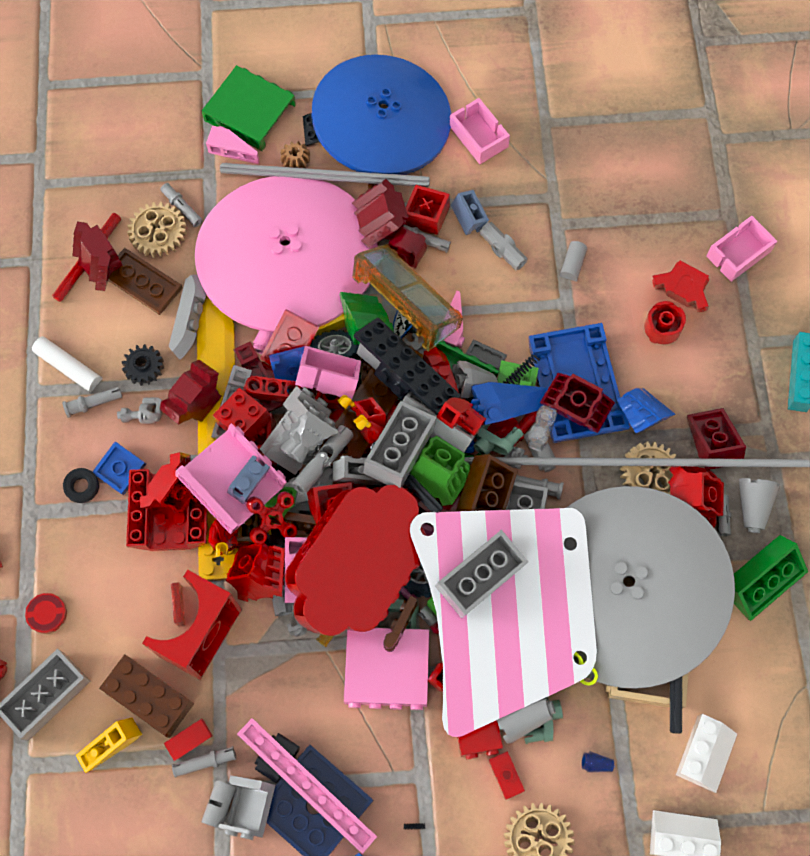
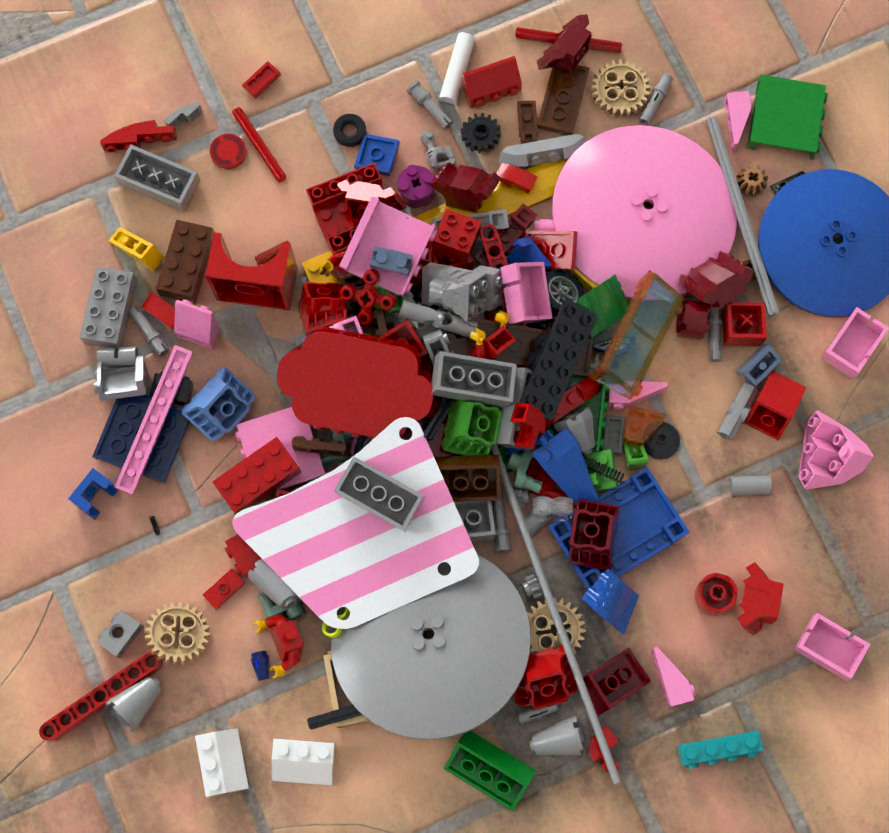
camera: 70 degrees right, 5 degrees up
none -> light grey brick [79,266,137,348]
none -> bright pink slope [174,300,221,349]
none -> medium blue slope [181,367,255,441]
none -> red brick [212,437,301,515]
none -> red axle [232,107,286,182]
none -> red torso [252,614,303,678]
none -> magenta brick [398,165,435,208]
none -> red slope [463,56,522,108]
none -> red slope [496,163,537,194]
none -> reddish brown hinge [517,100,538,144]
none -> light grey gear [522,574,543,600]
none -> red brick [588,725,620,773]
none -> clear orange wing [623,406,667,446]
none -> bright green slope [623,439,648,470]
none -> black dish [641,422,680,459]
none -> bright pink slope [651,647,696,708]
none -> red slope [744,370,806,441]
none -> bright pink brick [798,410,874,489]

